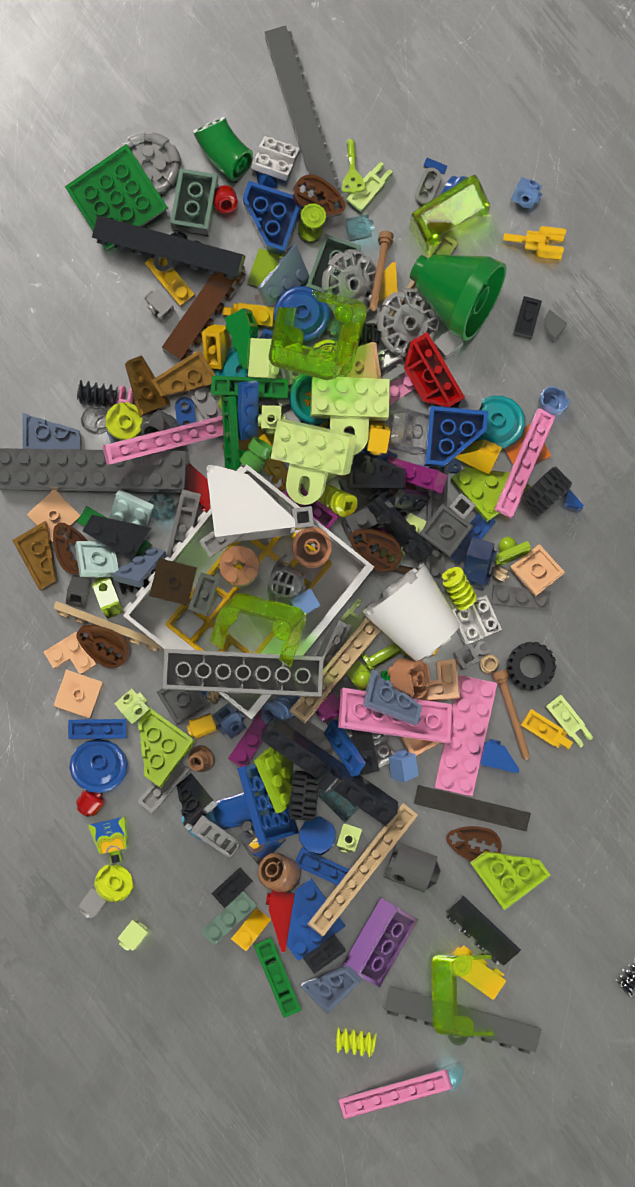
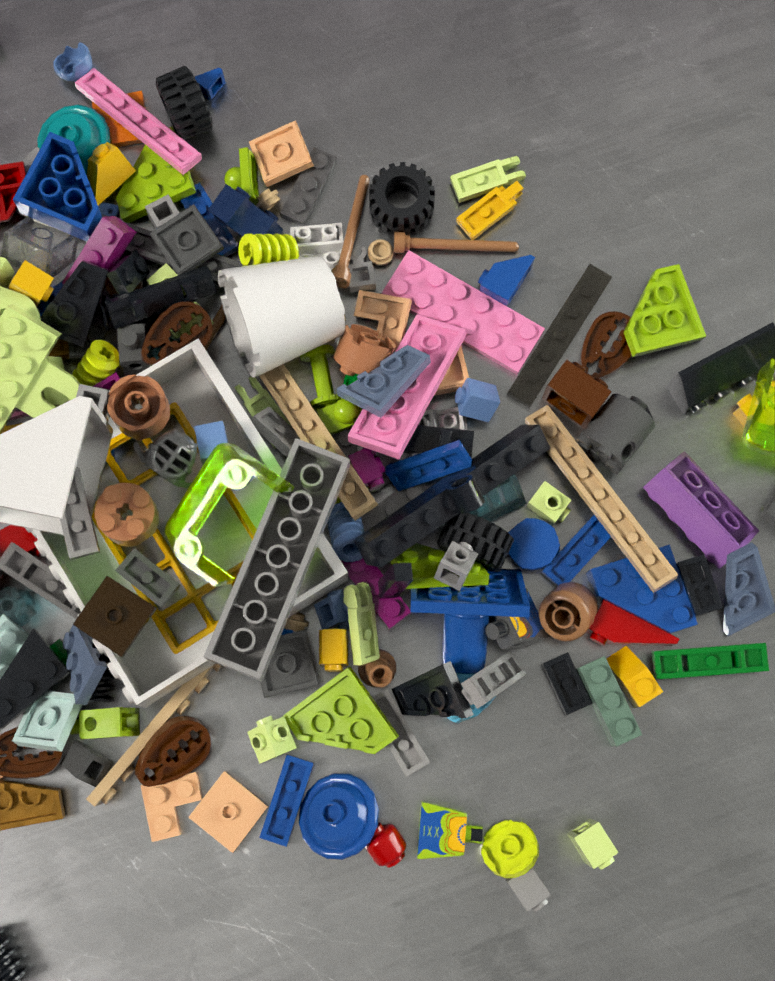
camera: 70 degrees left, 5 degrees down
none -> medium nougat piece [331,175,370,288]
none -> yellowish green hinge [343,582,380,665]
none -> black piece [378,563,413,599]
none -> light grey brick [434,541,478,591]
none -> reddish brown brick [541,360,612,429]

